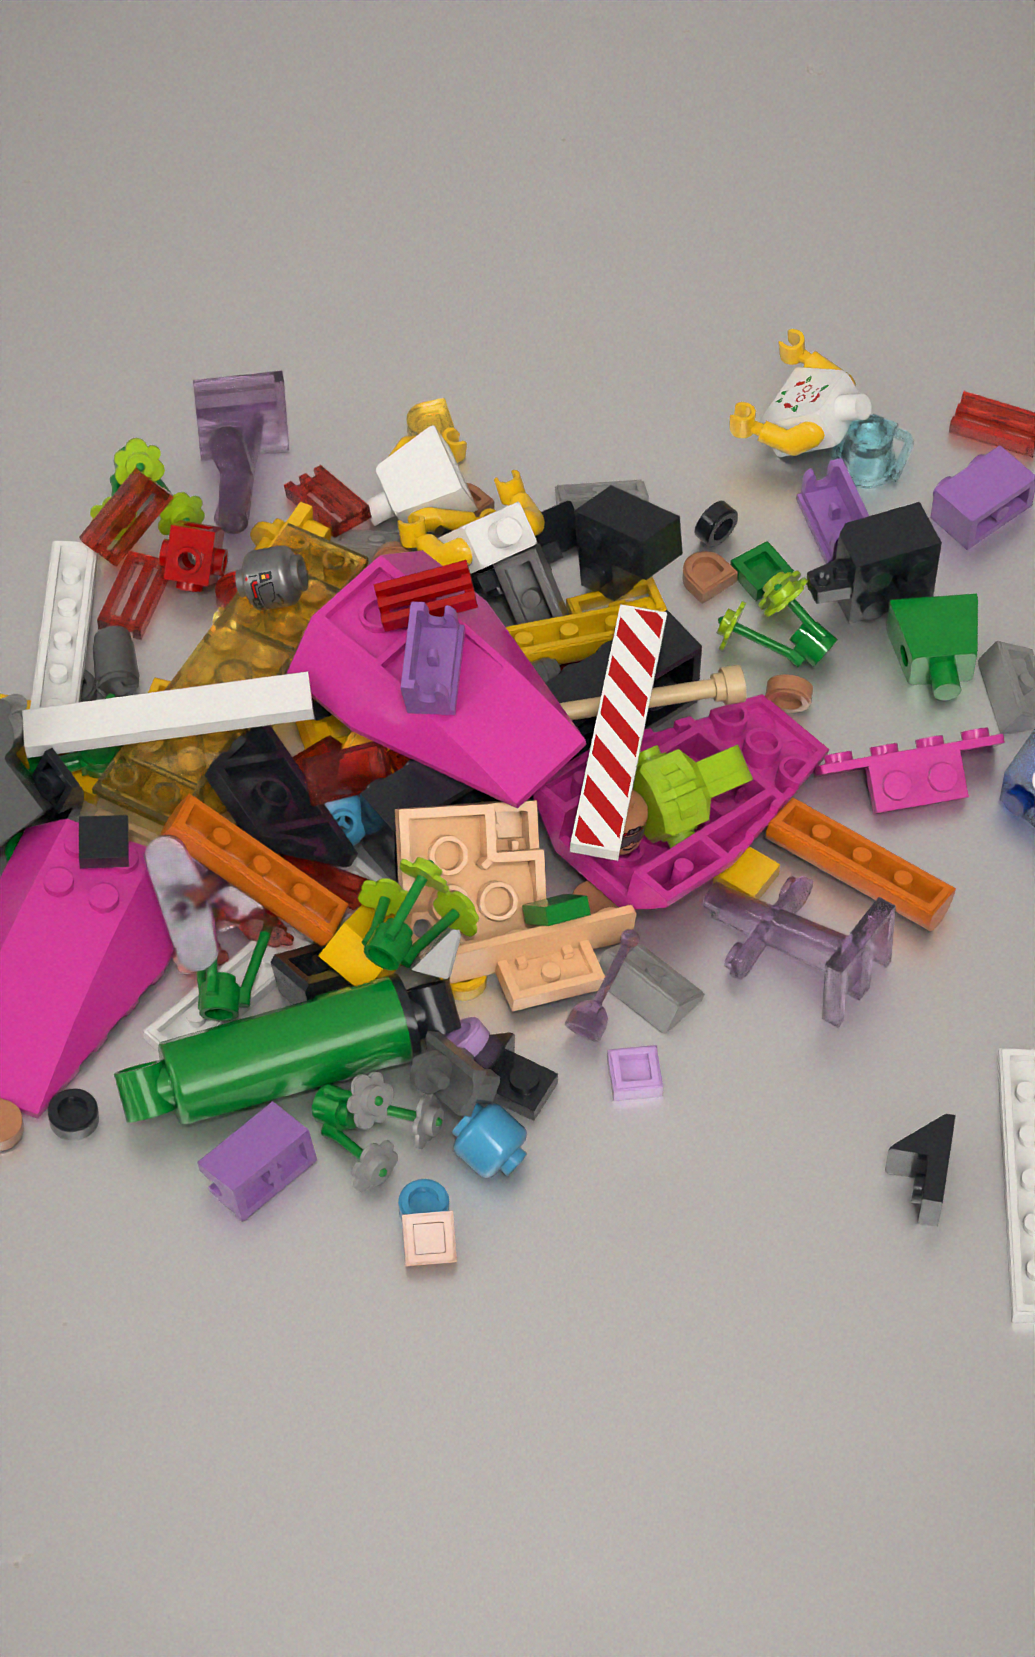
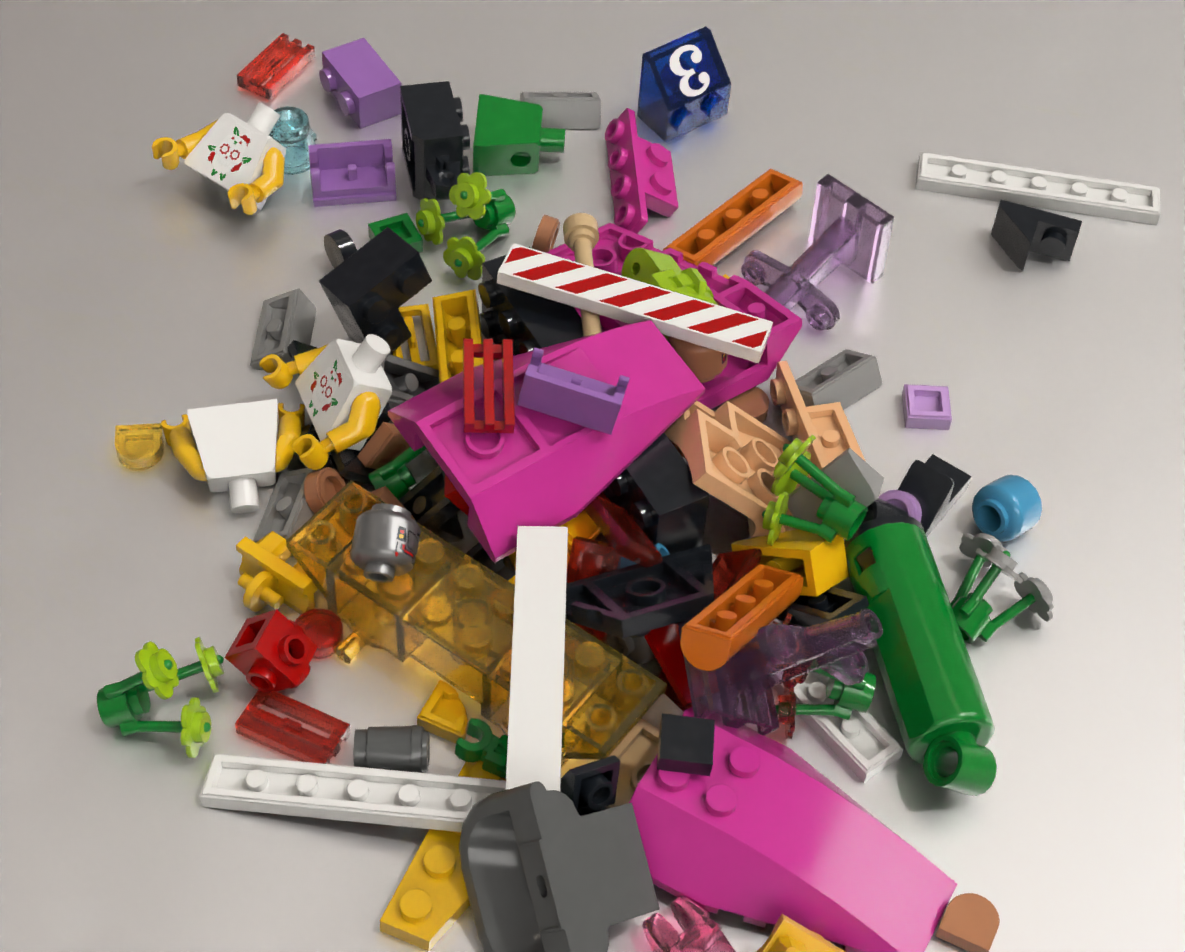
camera: 85 degrees left, 5 degrees down
black tile [48,1089,99,1141] -> none
clear red tile [79,467,174,567] -> none
clear purple piece [193,371,290,534] -> none
medium lavender hinge [197,1101,317,1222] -> none
clear red tile [284,465,372,538] -> none
dark azure tile [398,1179,449,1220] -> none
tile [402,1211,457,1266] -> none
dark grey hips [410,1031,500,1117] -> none
green tile [522,894,591,926] -> none
clear purple hinge [565,929,640,1042] -> none

